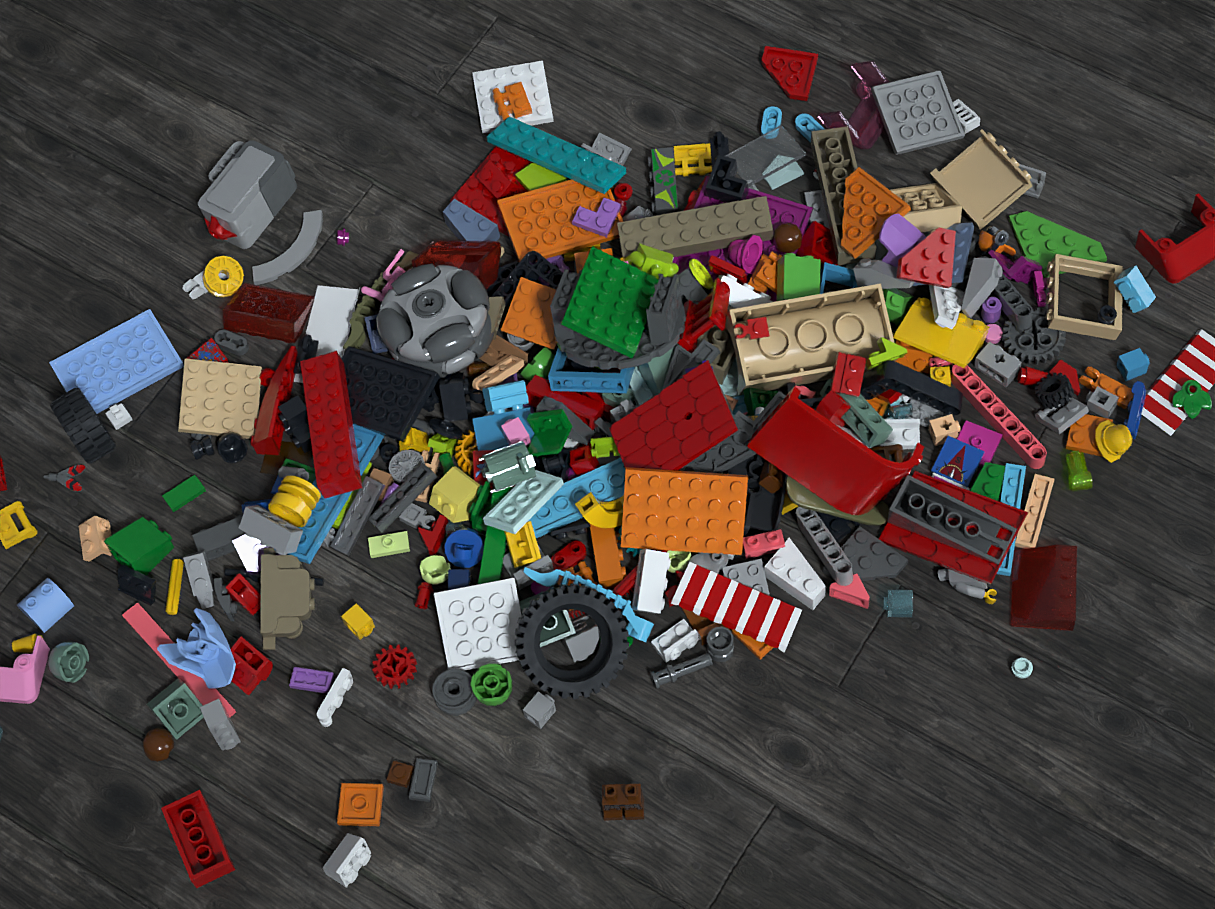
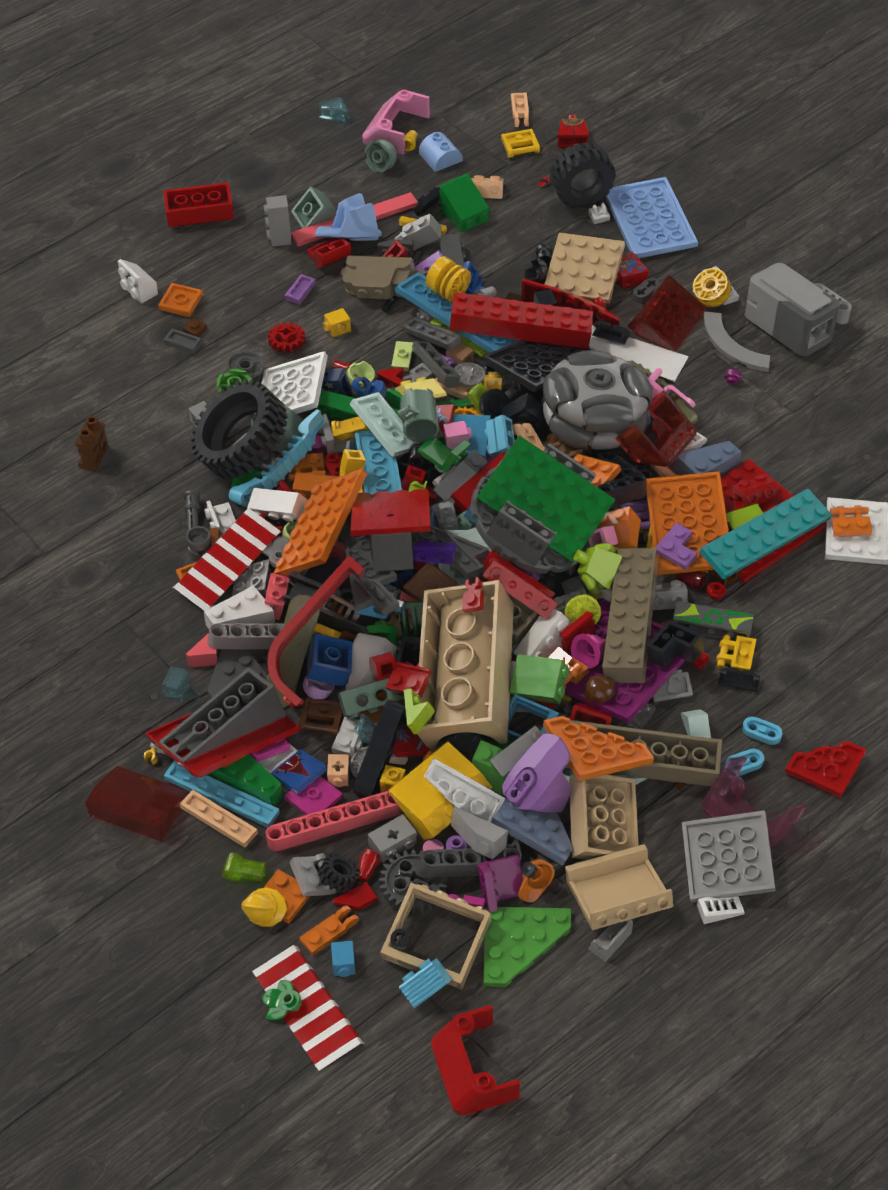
camera: 100 degrees right, 10 degrees down
reddish brown hair [143,728,174,762] -> none
green tile [162,475,206,513] -> none
light grey brick [239,505,303,555] -> none
white plate [317,668,353,727] -> none
dark tan slope [488,296,506,340] -> none
light grey bracket [581,133,632,166] -> none
clear piece [726,125,806,187] -> none
plate [897,227,956,288] -> none
light aqua plate [1011,658,1033,678] -> none
light grey brick [1085,386,1119,419] -> none
blue hinge [1124,381,1146,439] -> none

